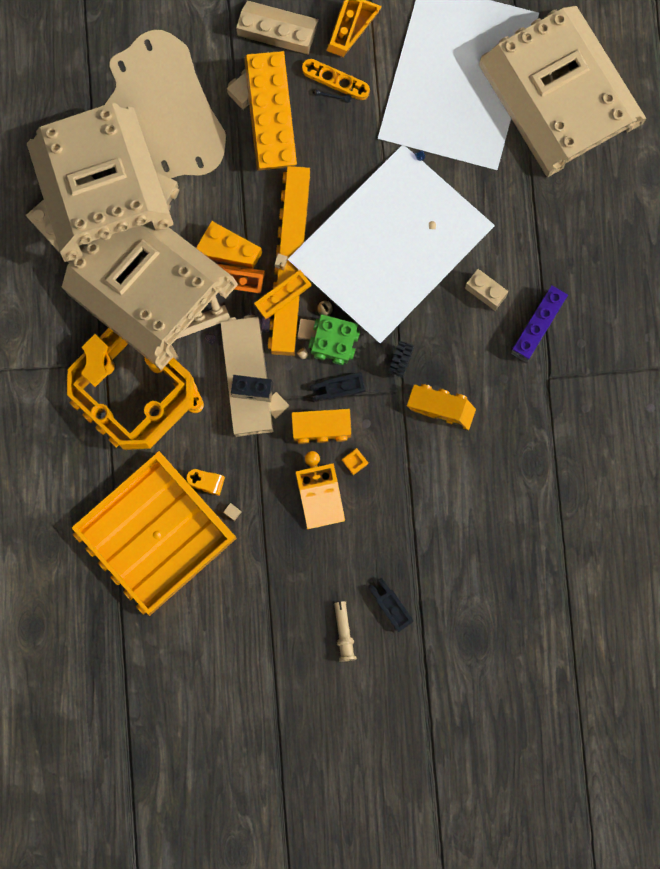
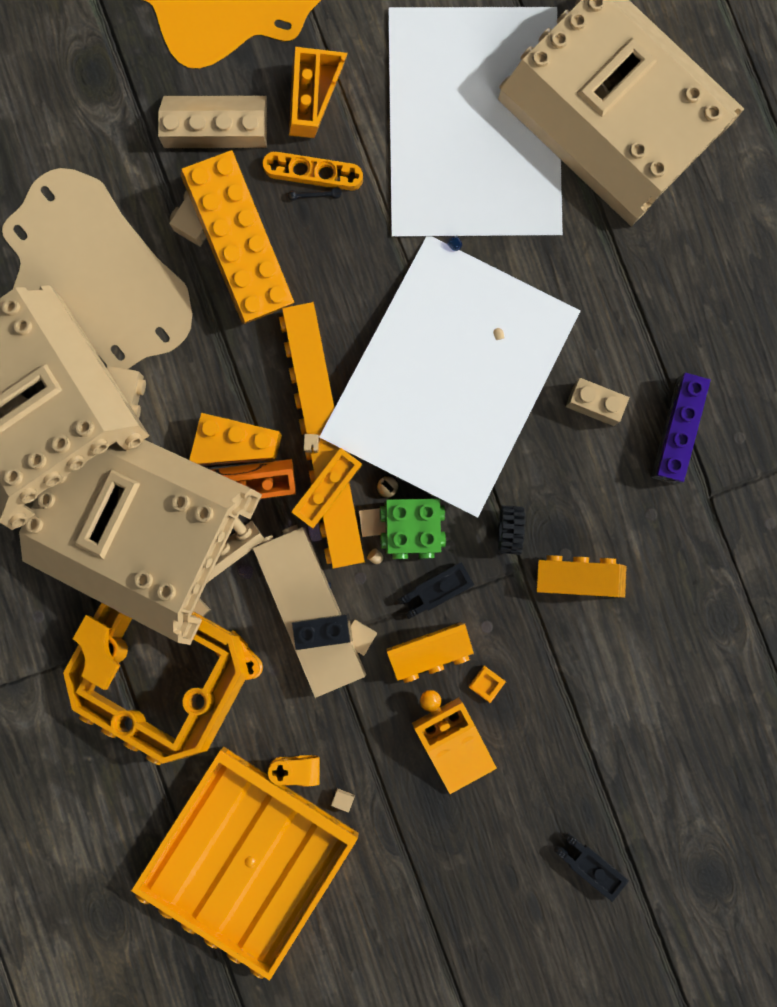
camera: 20 degrees left, 5 degrees up
tan pin [334,602,357,662] -> none

